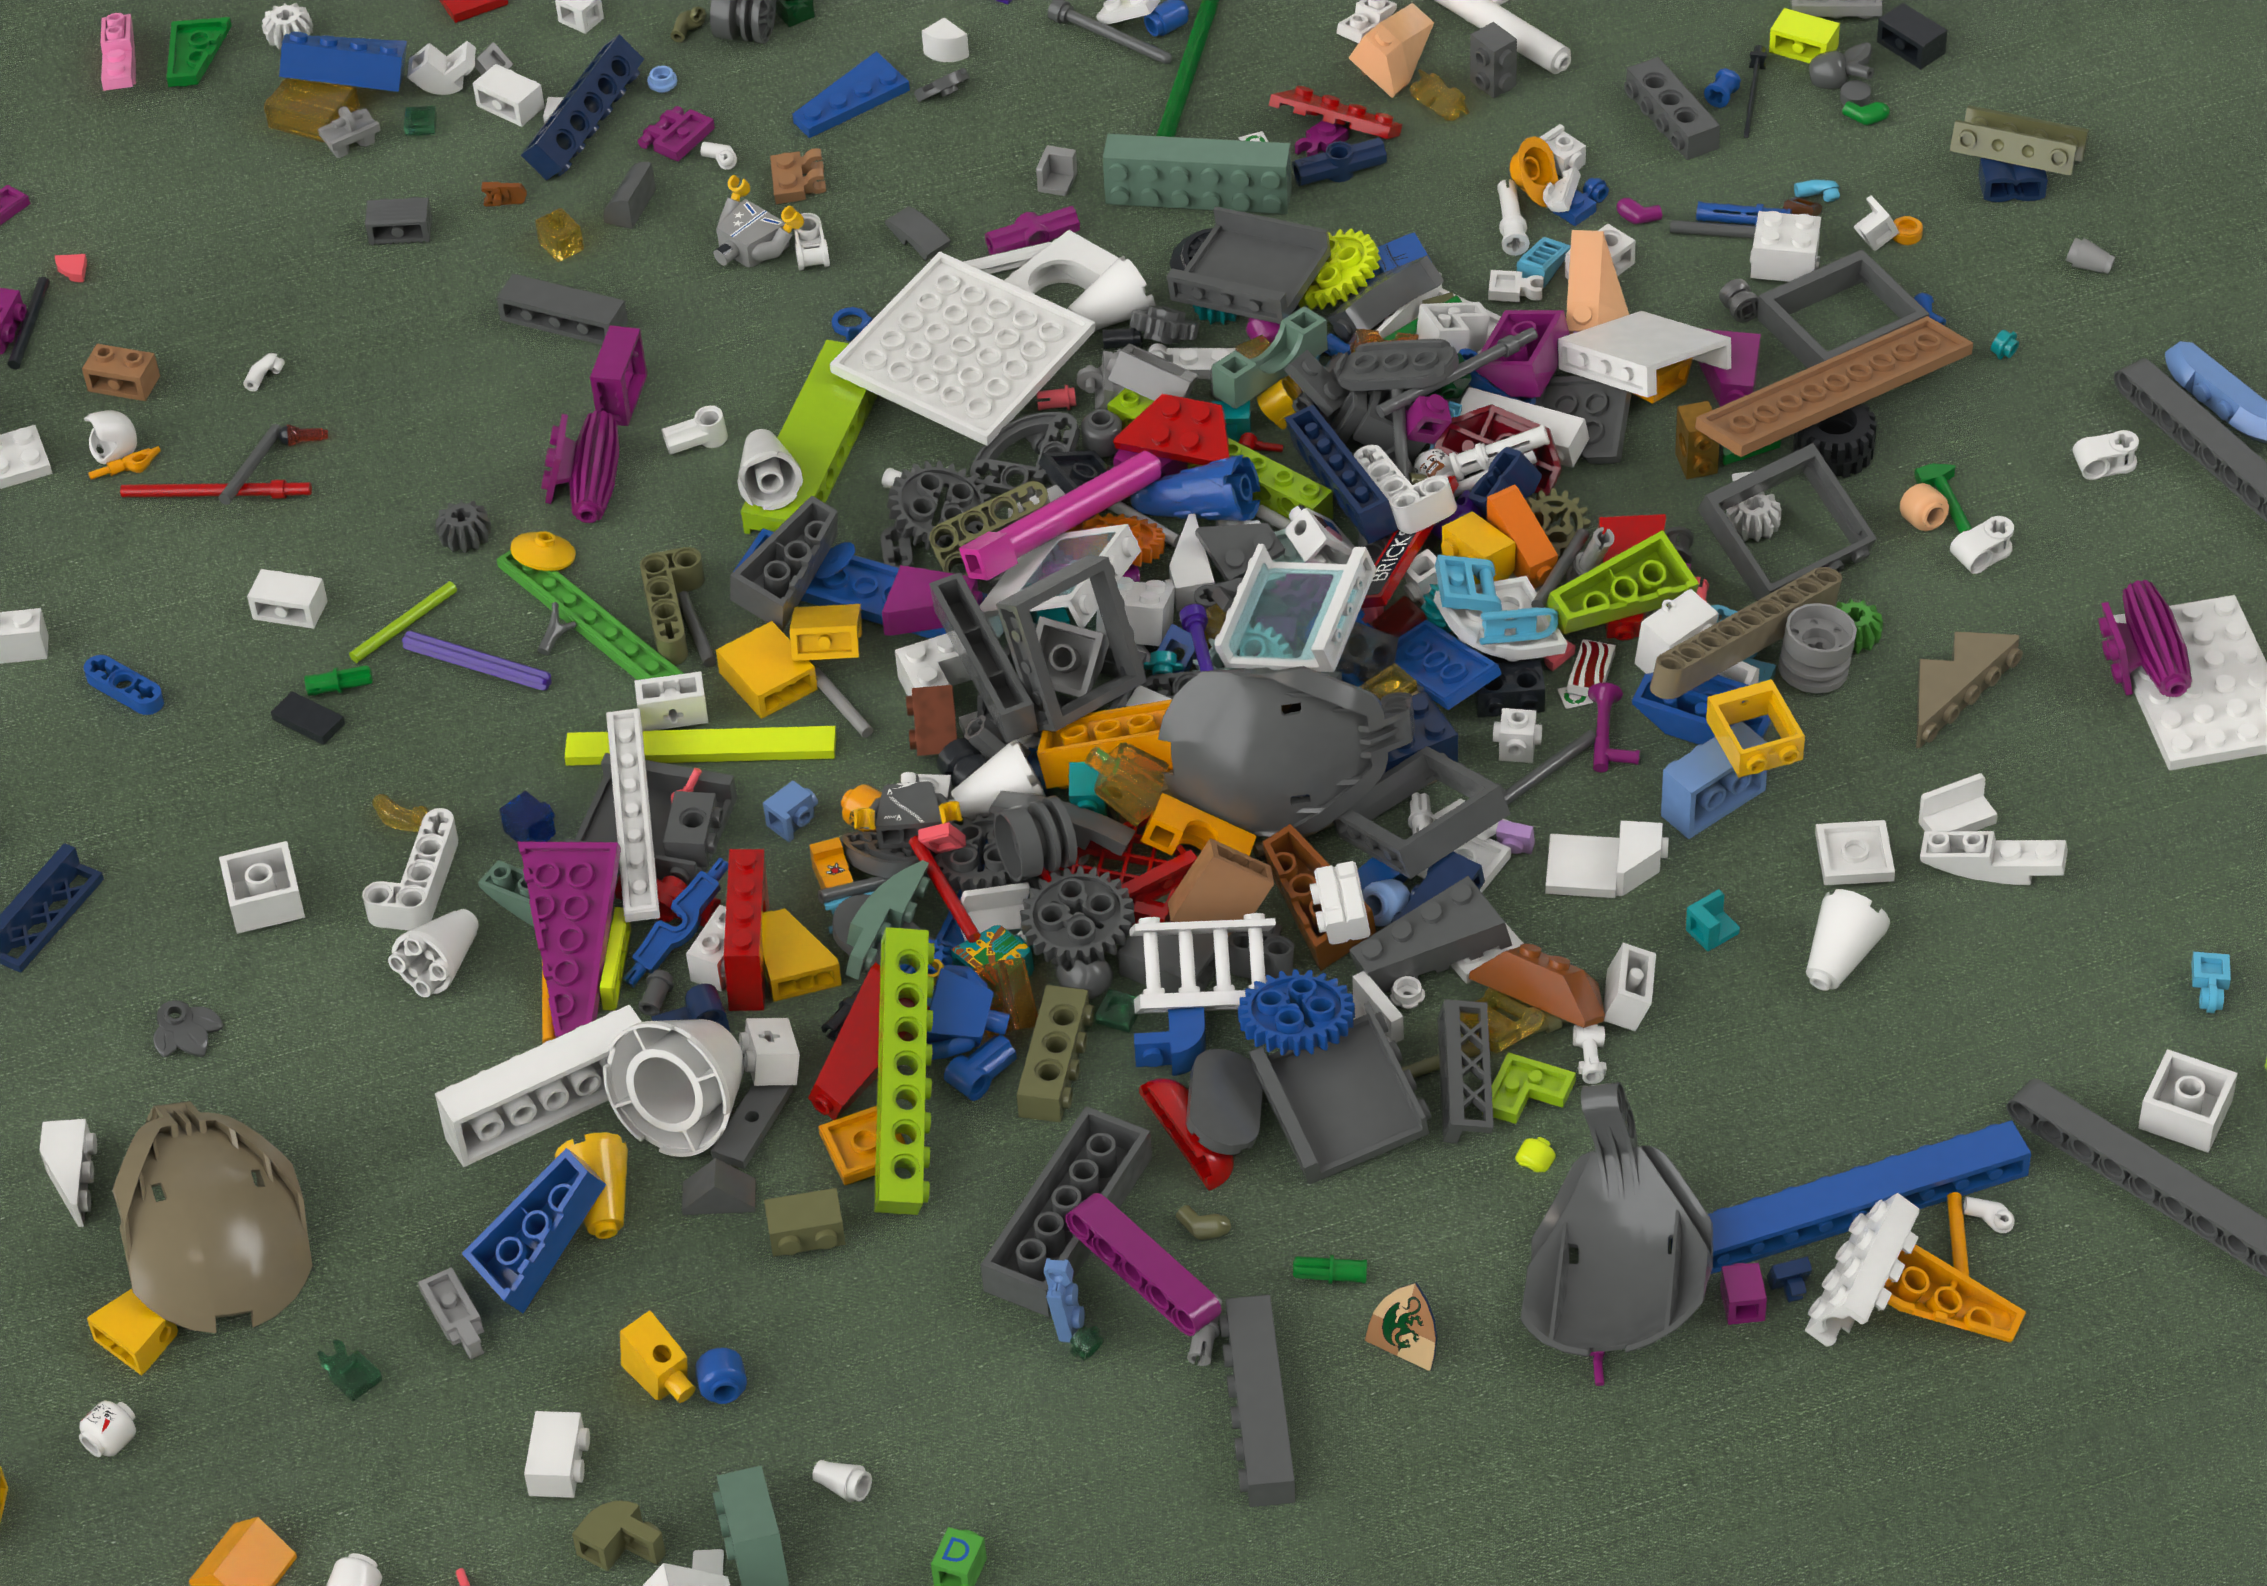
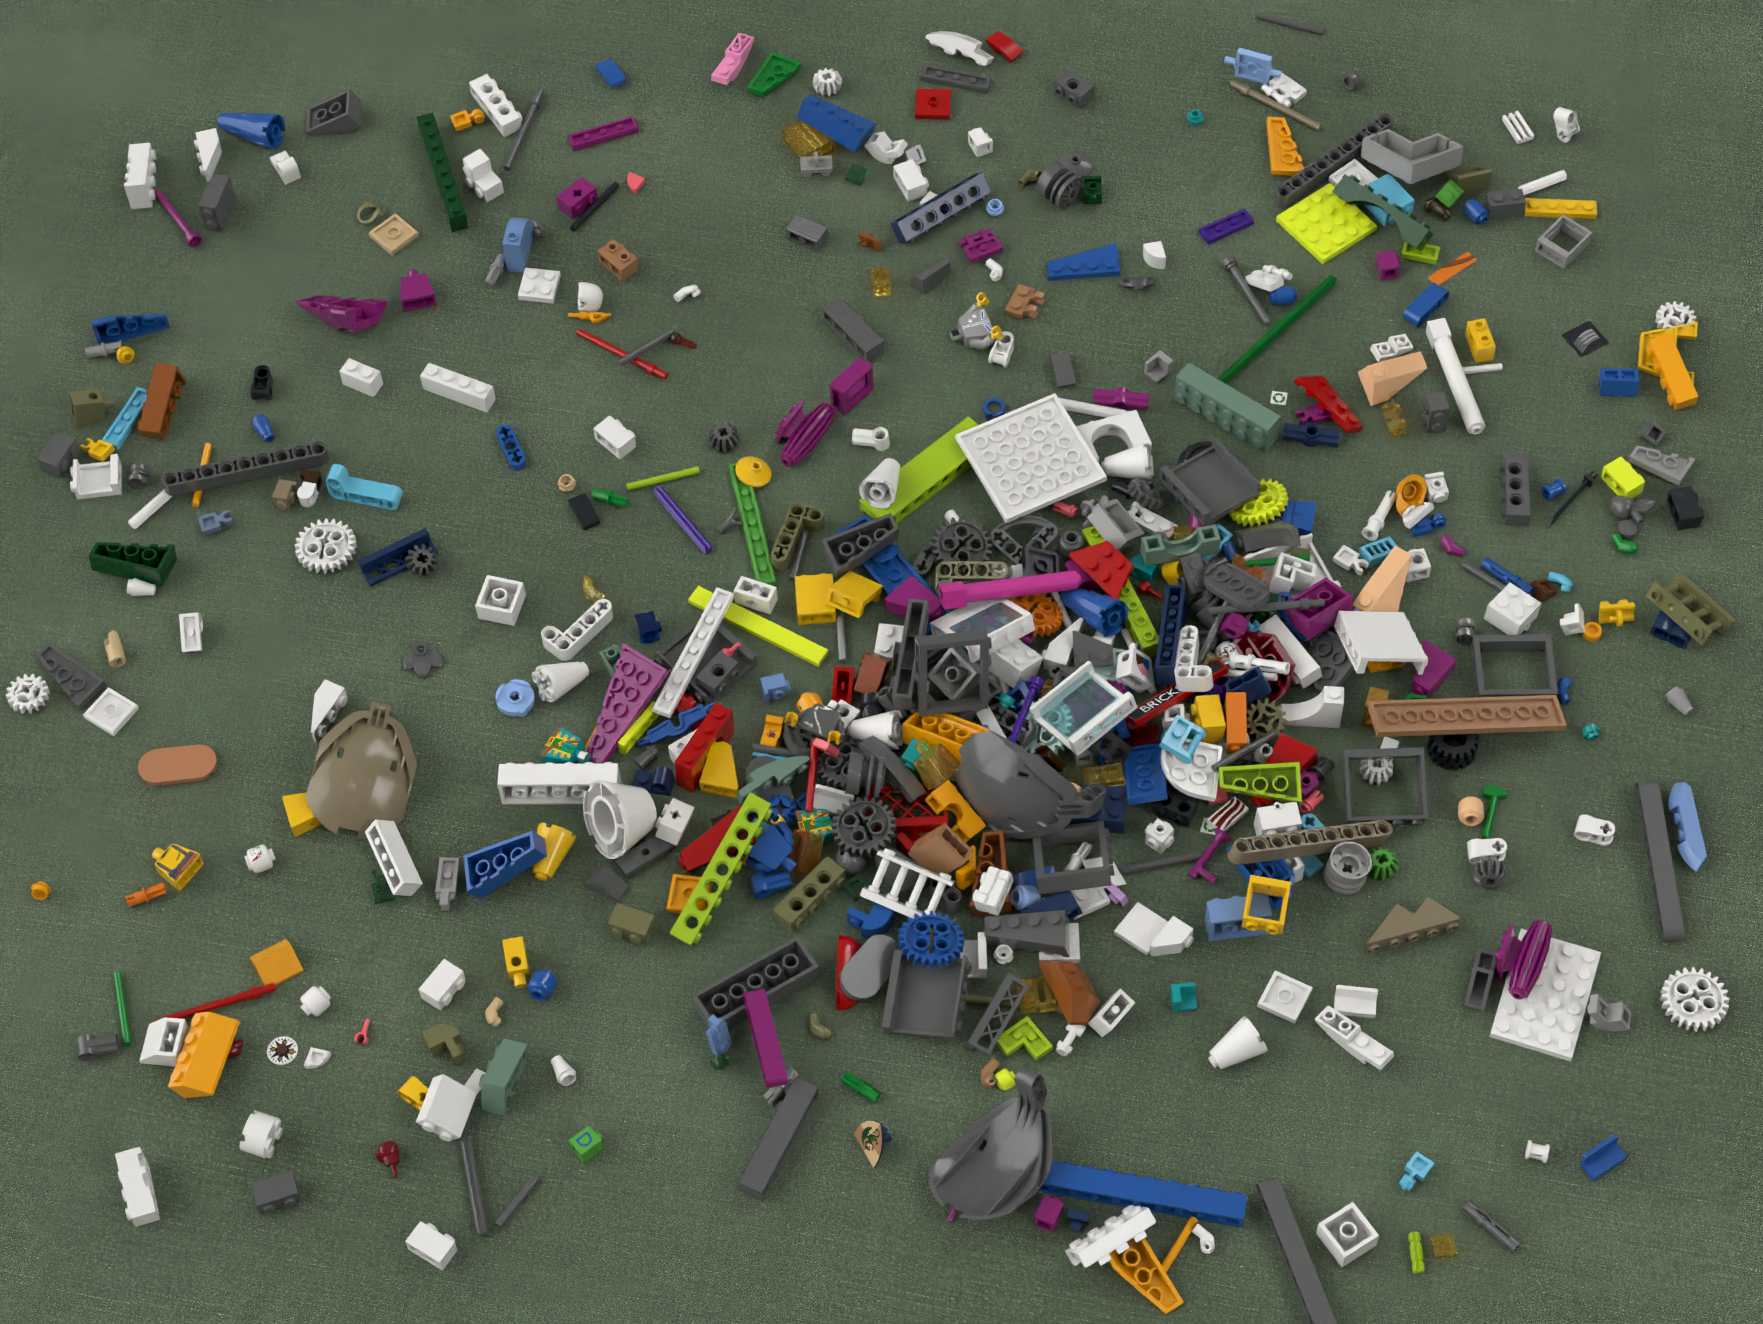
camera: 30 degrees right, 10 degrees up
medium azure piece [1479,607,1558,645] -> none
none -> white brick [365,819,423,896]
none -> dark grey gear [406,544,438,577]
none -> tan arm [485,997,503,1027]
none -> light blue plate [495,679,535,717]
none -> torso [539,726,590,764]
none -> tan plate [558,474,576,491]
none -> red slope [832,666,855,705]
none -> light orange slope [956,845,977,890]
none -> medium nougat arm [980,1058,1000,1088]
none -> white arch [1281,686,1344,728]
none -> dark grey slope [1464,947,1496,1011]
none -> dark grey gear [1473,858,1508,889]
none -> yellow hips [1598,599,1635,627]

